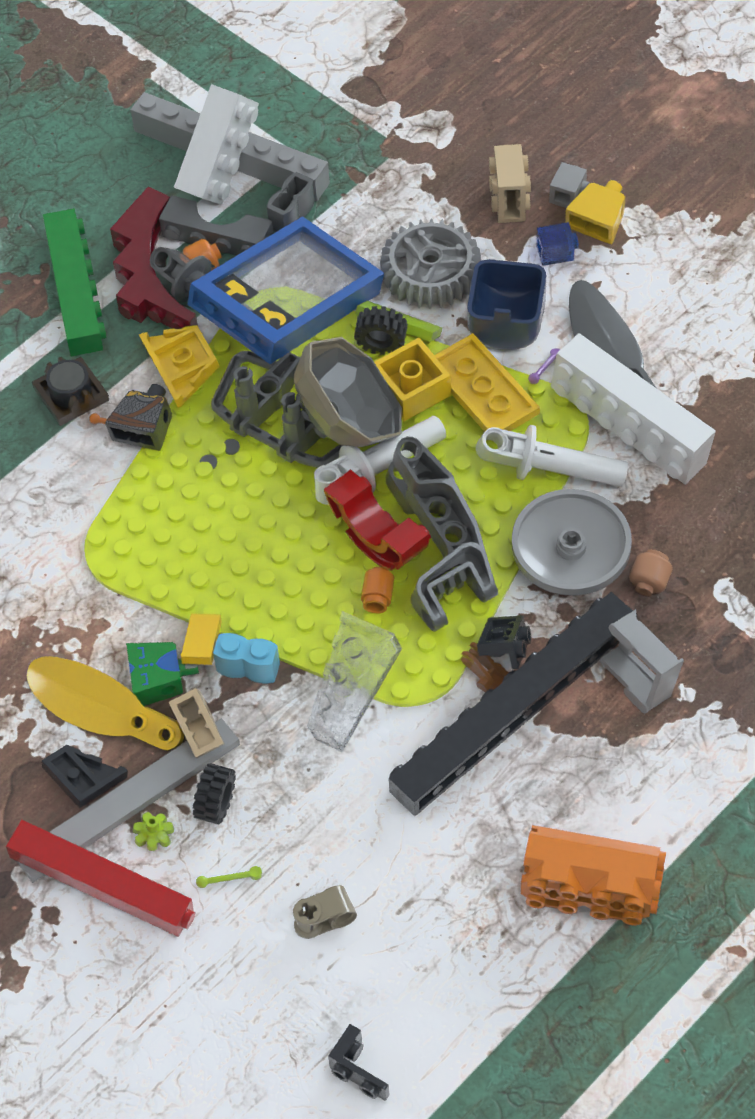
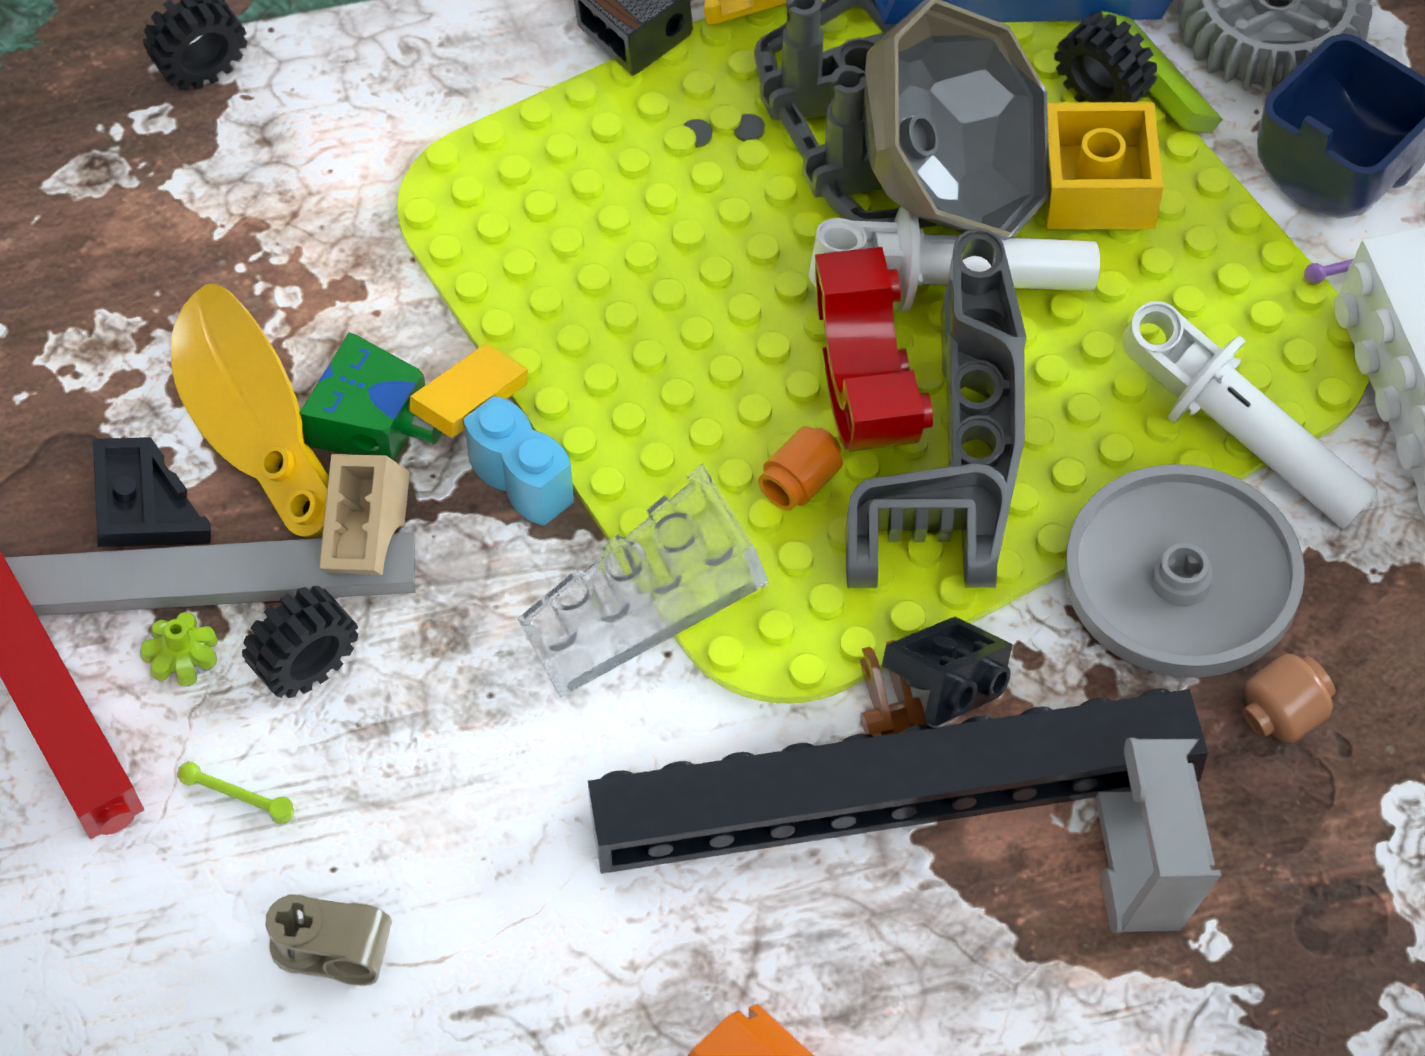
camera: 30 degrees right, 0 degrees up
yellow plate [435,333,540,432] -> none

